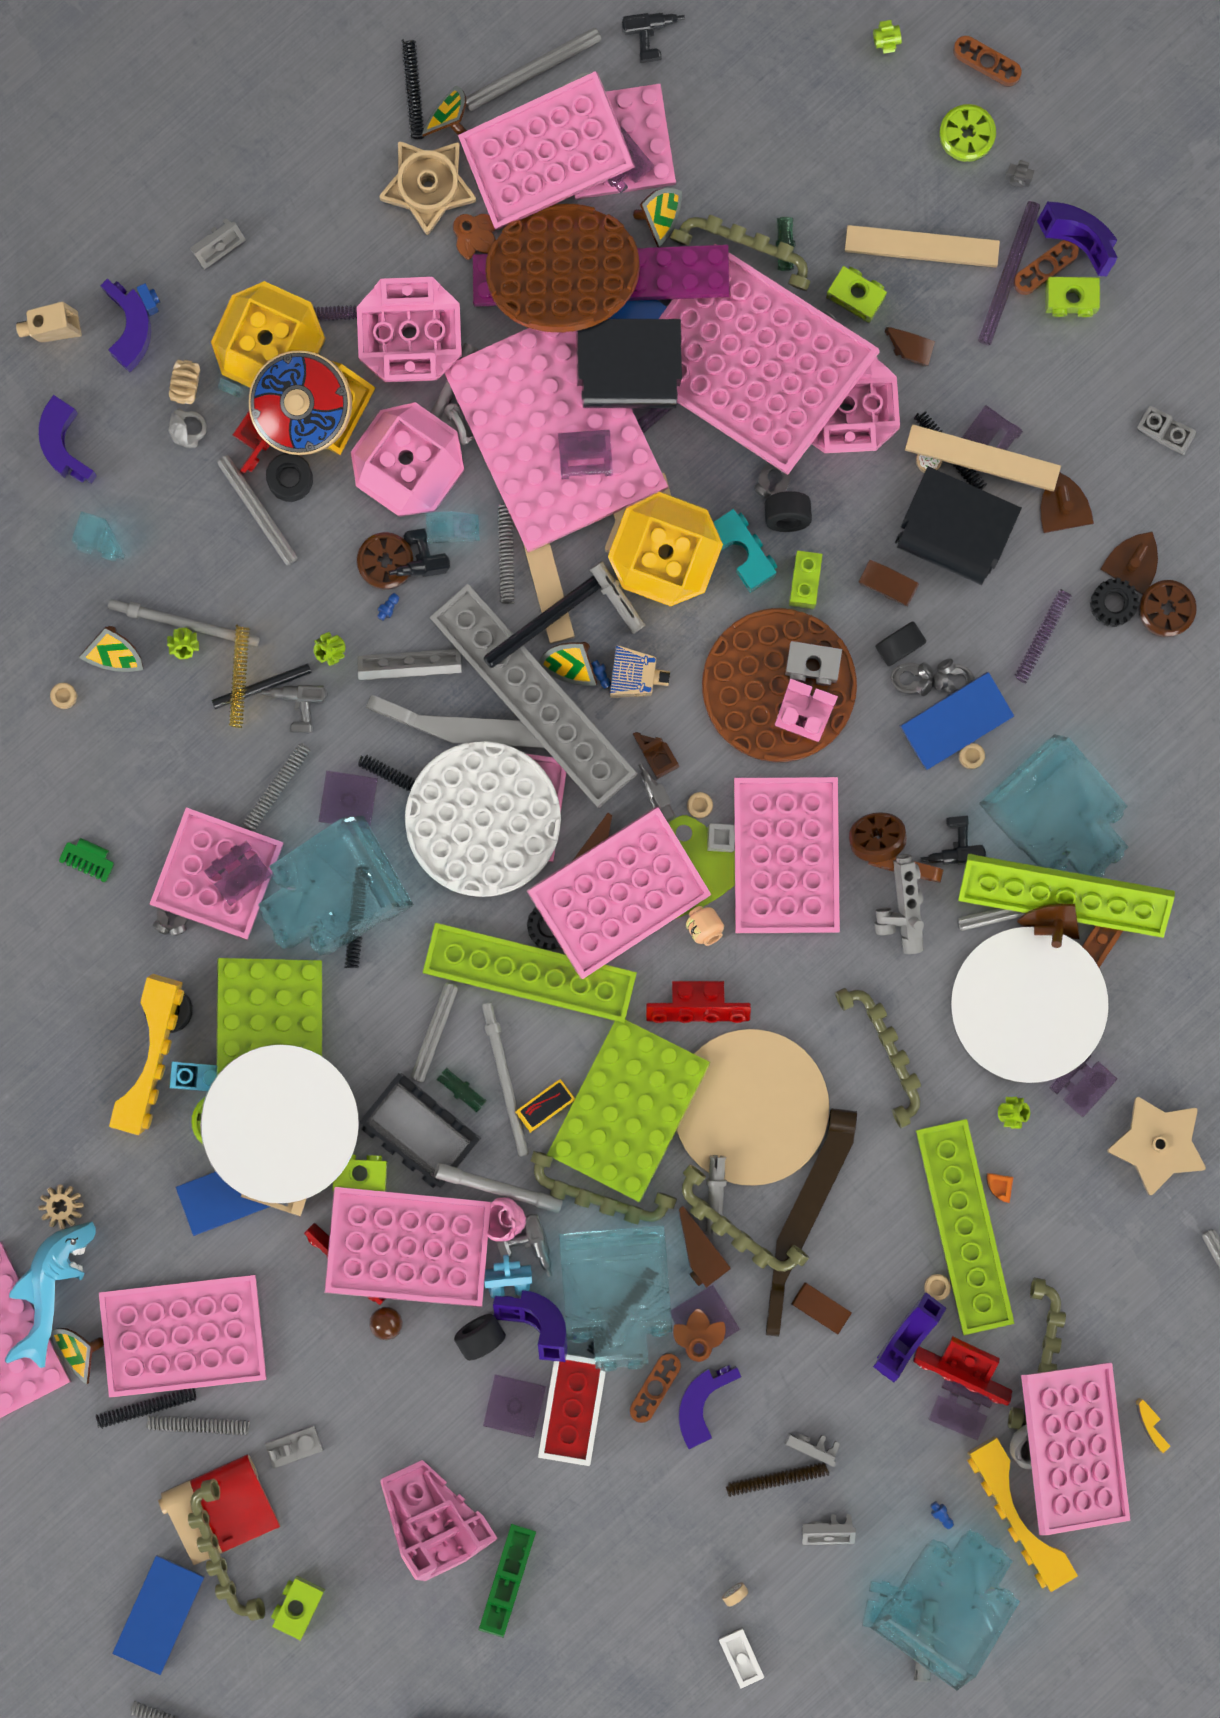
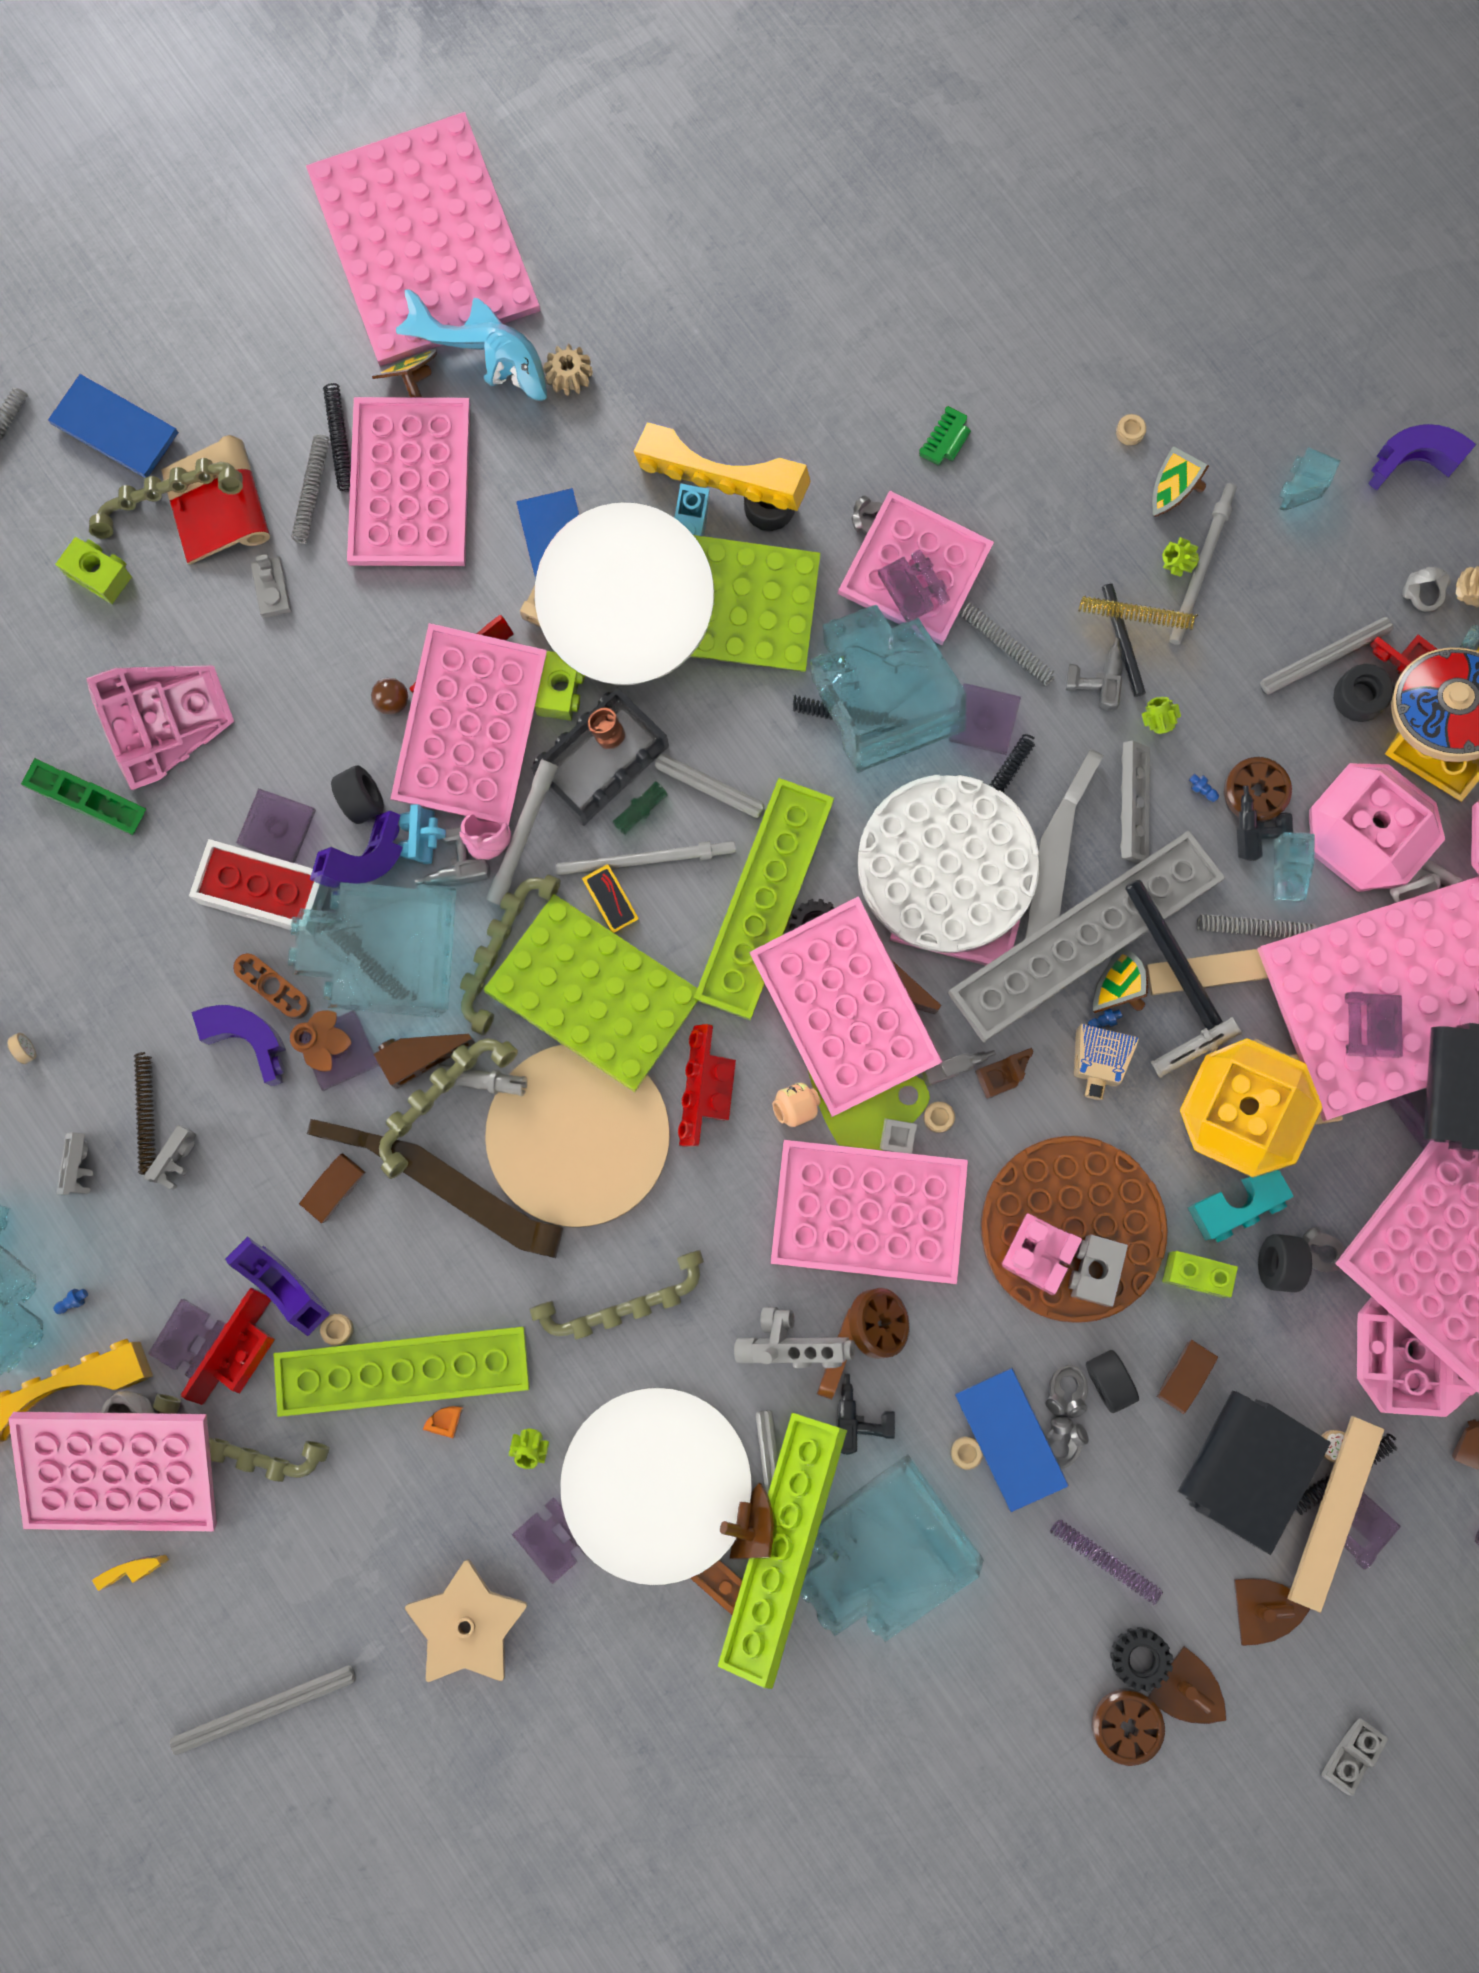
camera: 100 degrees right, 5 degrees down
none -> copper wheel [588,708,625,749]

